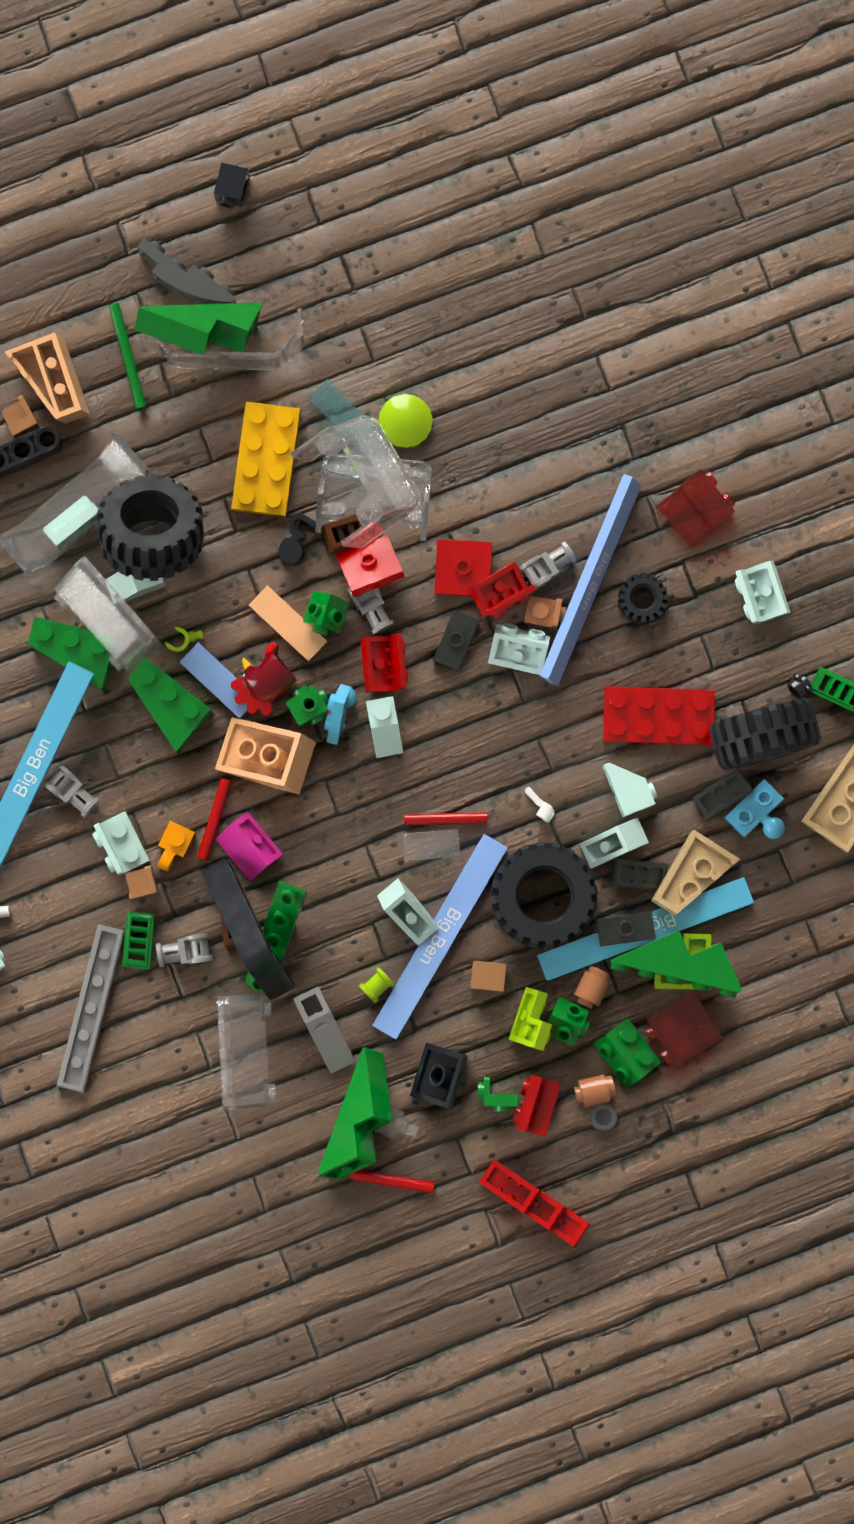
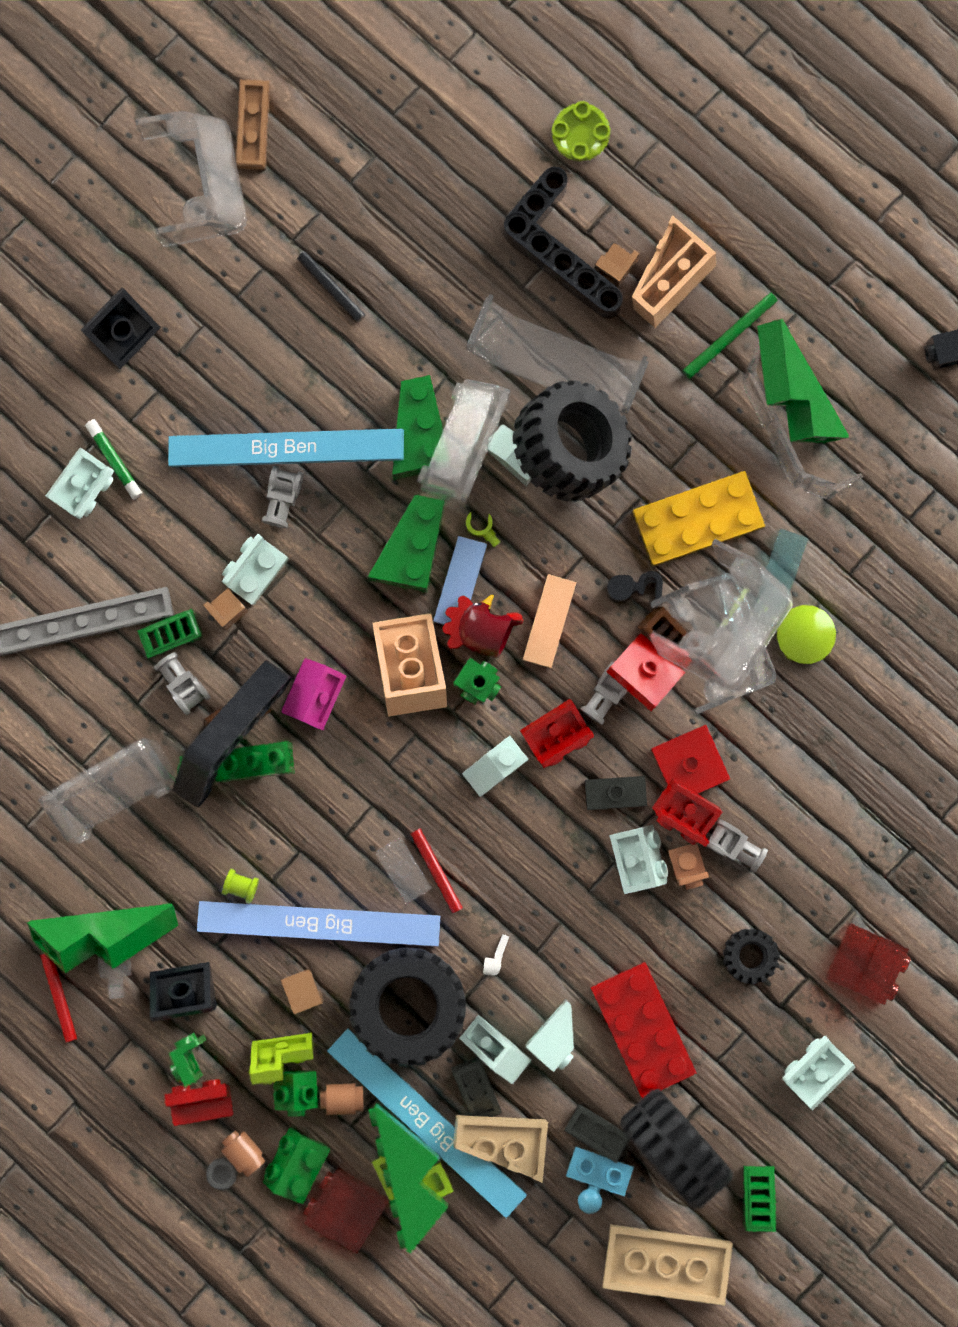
camera: 65 degrees right, 0 degrees up
light aqua bracket [43,496,98,551] -> none
dark grey slope [137,238,237,304] -> none
light orange plate [157,821,196,872] -> none
red bar [197,778,231,861] -> none
light grey slope [293,986,356,1074] -> none
green brick [303,591,350,636] -> none
medium azure plate [324,684,357,745] -> none
light aqua slope [377,878,439,945] -> none
red slope [479,1159,591,1248] -> none
light blue tile [540,474,641,686] -> none
pearl dark grey plate [596,911,656,947] -> none
black plate [787,674,813,699] -> none

